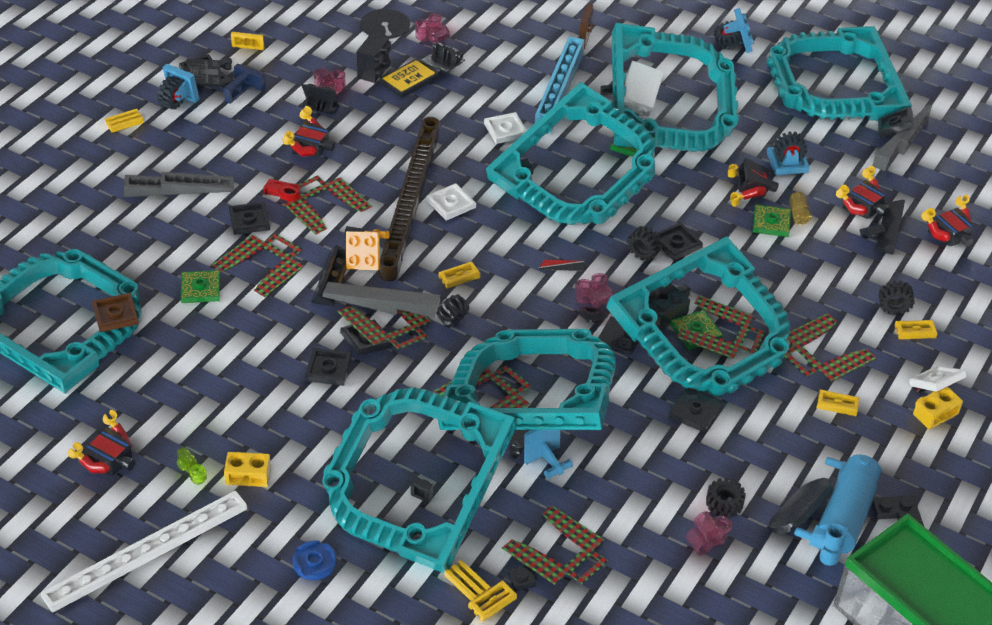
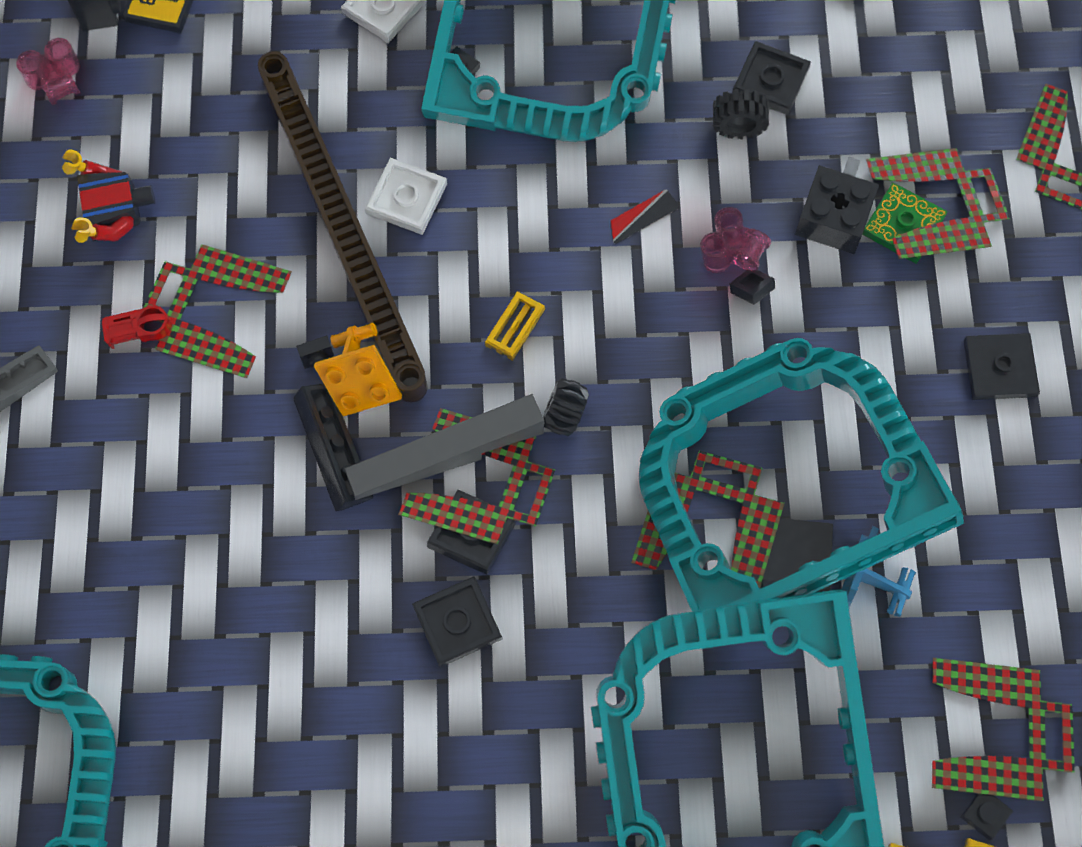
camera: 30 degrees left, 25 degrees up
reddish brown plate [92,293,139,332] -> none
green plate [181,270,220,303] -> none
piece [212,234,304,297] -> none
black plate [228,202,270,235] -> none
black hinge [301,84,340,114] -> none
black plate [411,476,433,504] -> none
black hinge [598,316,639,354] -> none
teal arch [606,236,790,397] -> none

